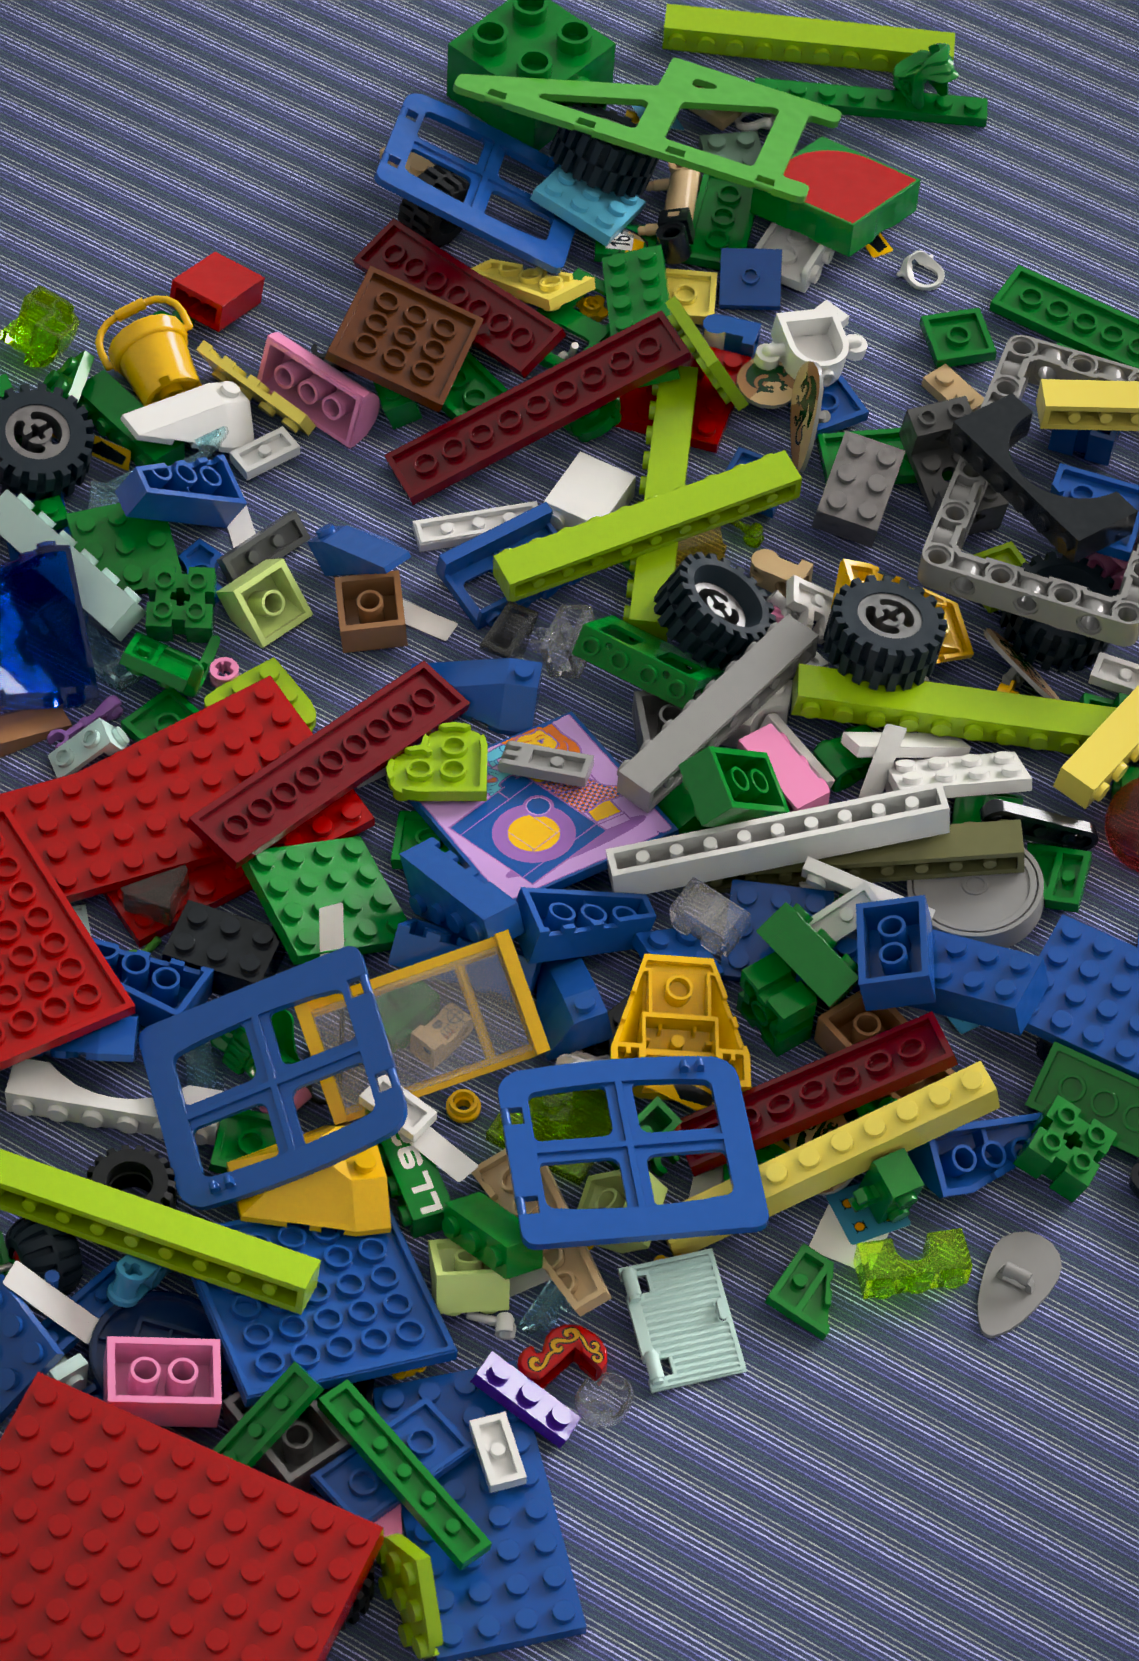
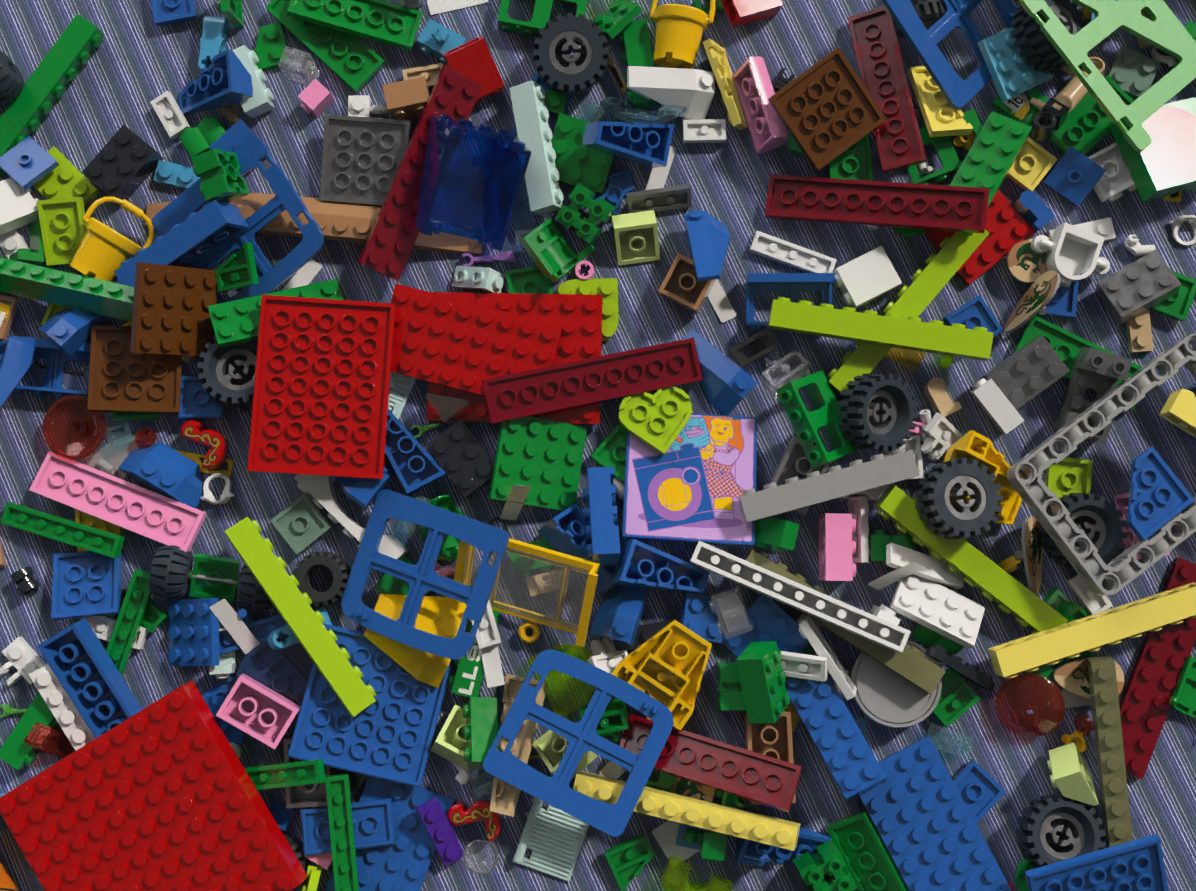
camera: 40 degrees right, 30 degrees up
white plate [469,1412,527,1493] -> none
light grey hinge [497,741,594,788] -> none
lime plate [665,296,749,411] -> none
green brick [678,746,790,827] -> none
blue brick [856,895,936,1011] -> none
black arch [949,393,1138,564] -> none
none -> sand green plate [270,493,333,555]
none -> clear light blue plate [926,723,974,760]
none -> white brick [970,378,1025,434]
none -> flat silver brick [1095,250,1181,325]
none -> white arm [1124,234,1156,256]

